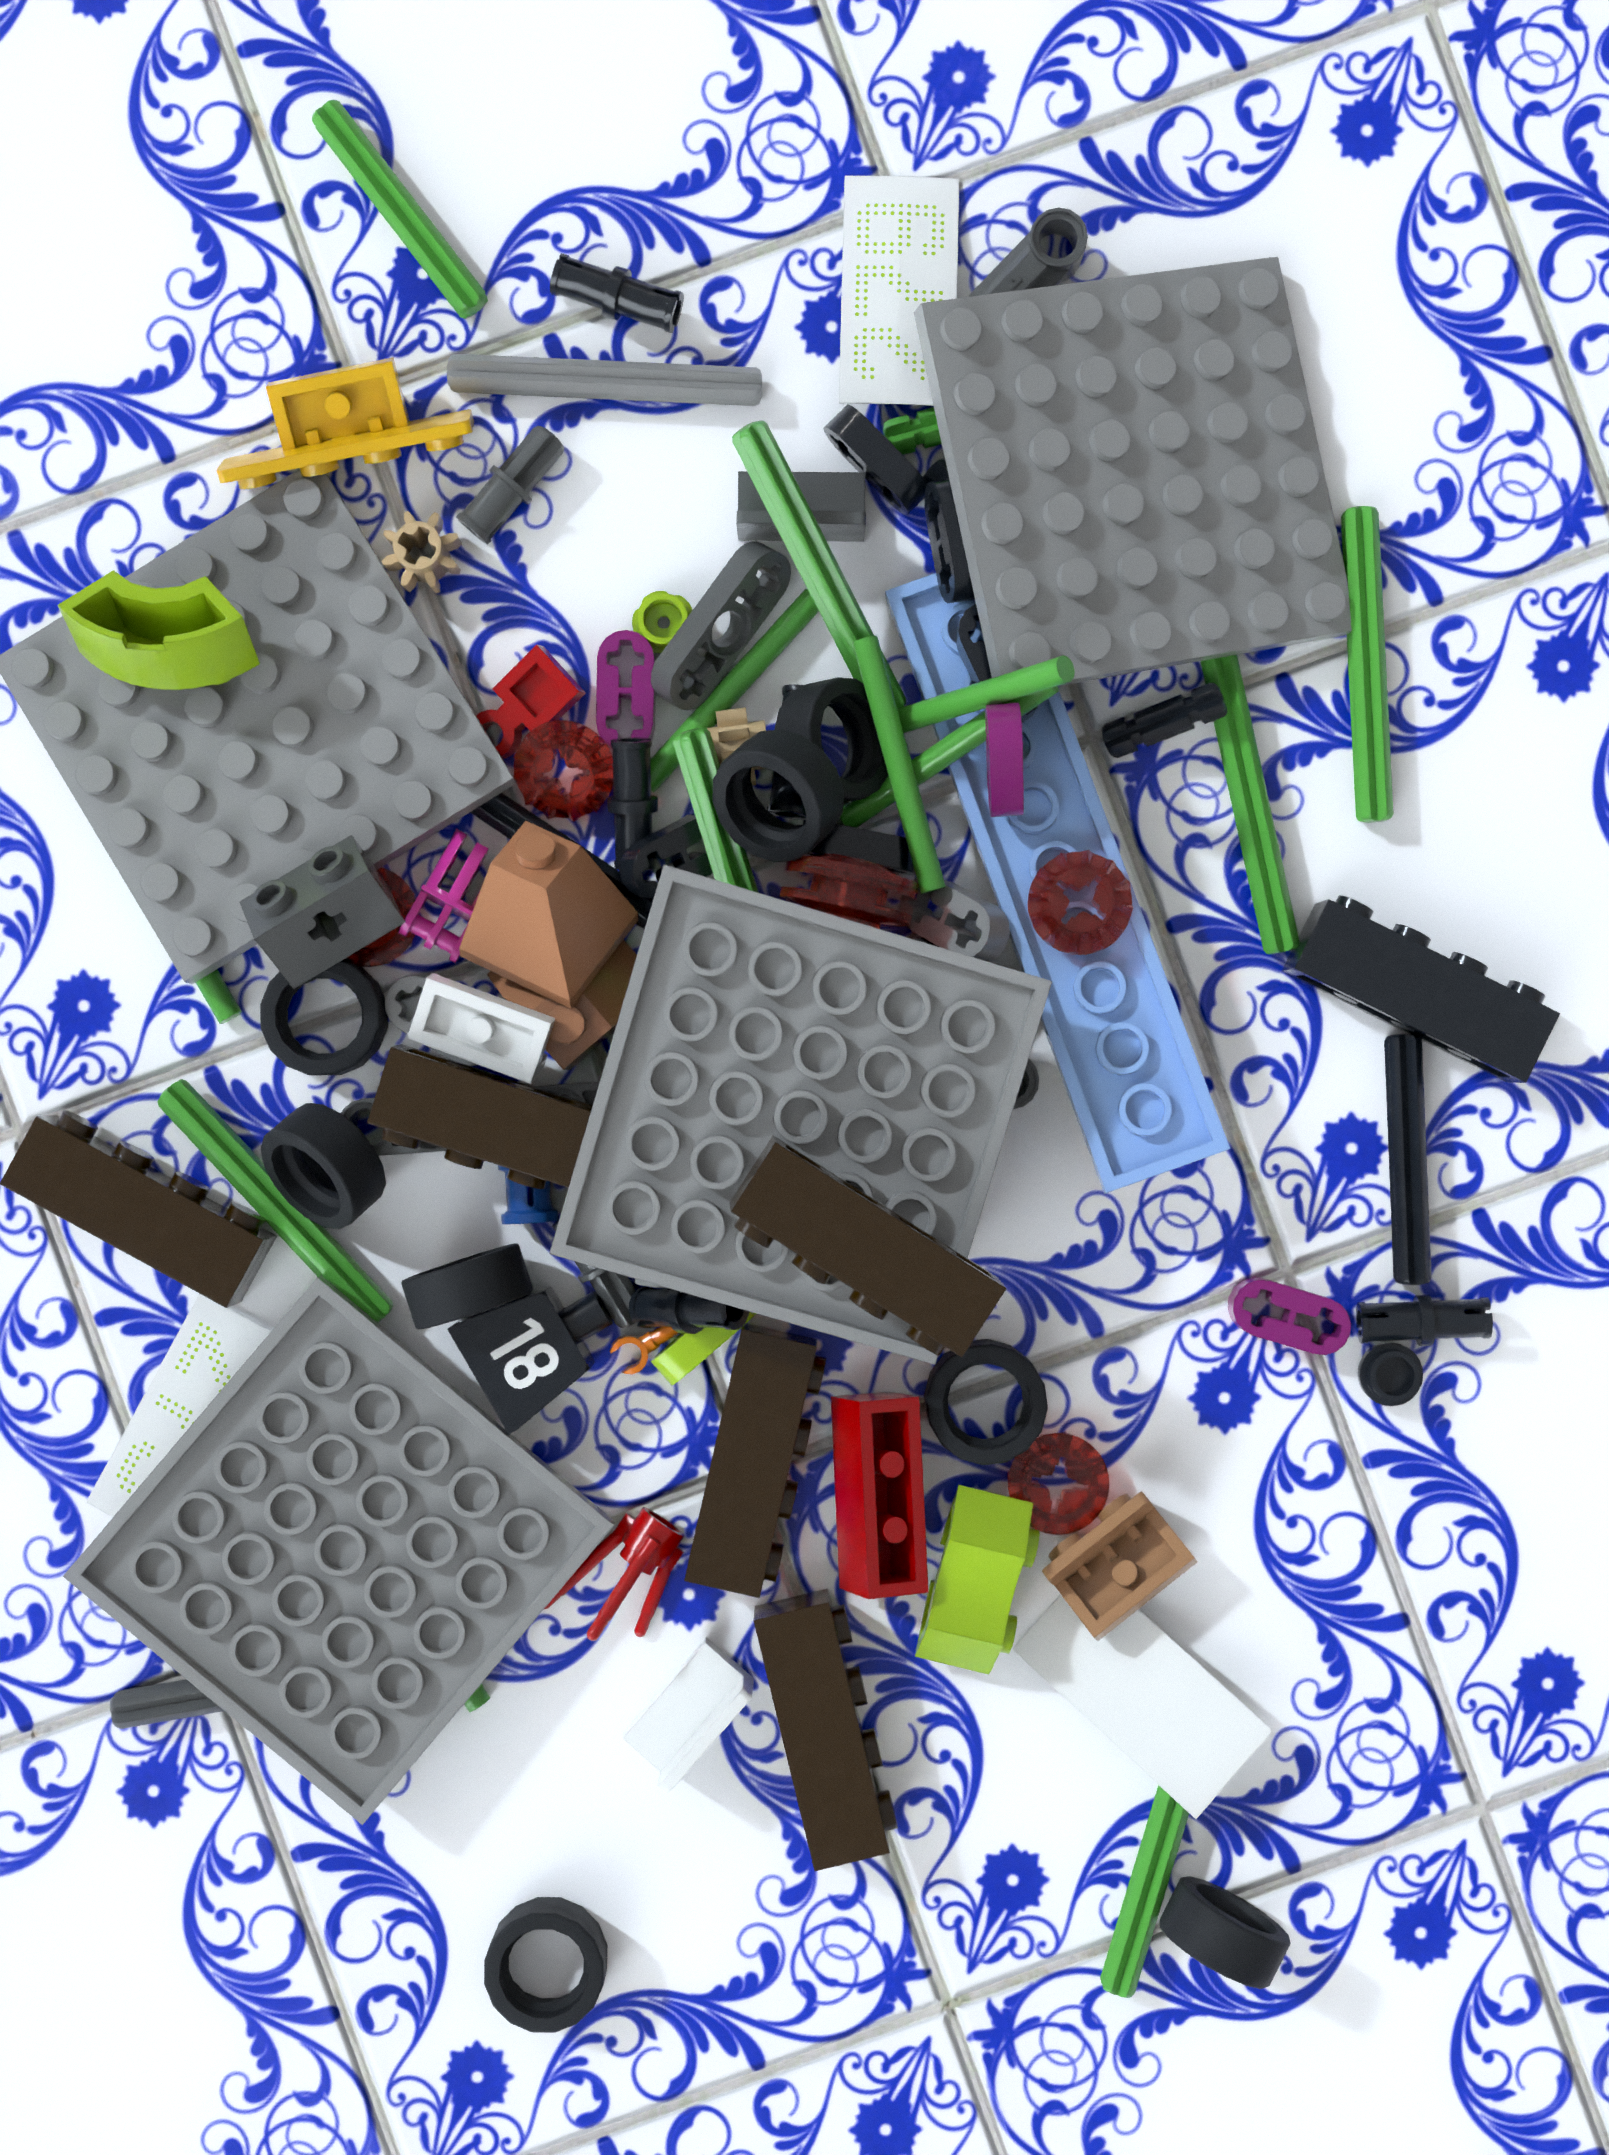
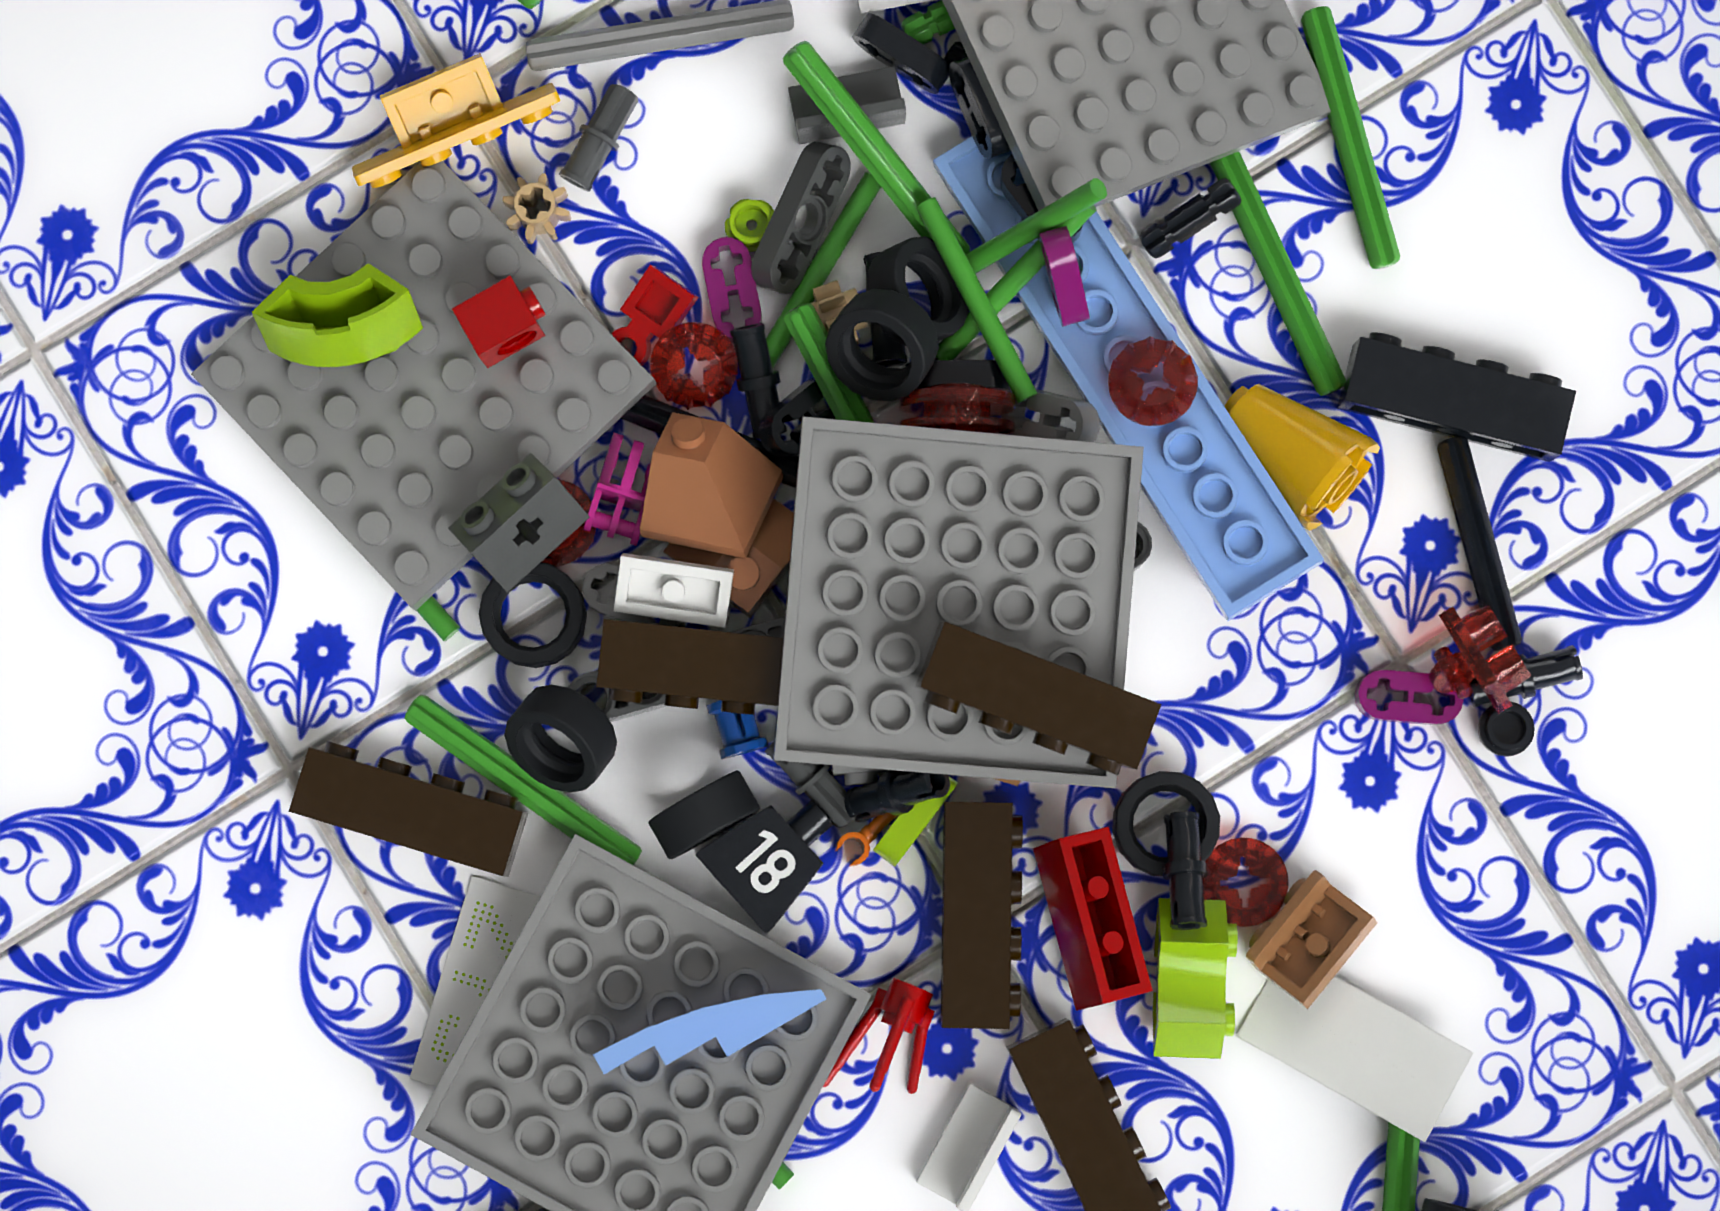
camera: 10 degrees left, 5 degrees down
none -> red brick [452,276,546,368]
none -> light blue slope [593,989,826,1074]
none -> black pin [1162,811,1208,930]
none -> yellow cone [1224,384,1380,531]
none -> clear red hips [1429,605,1531,714]

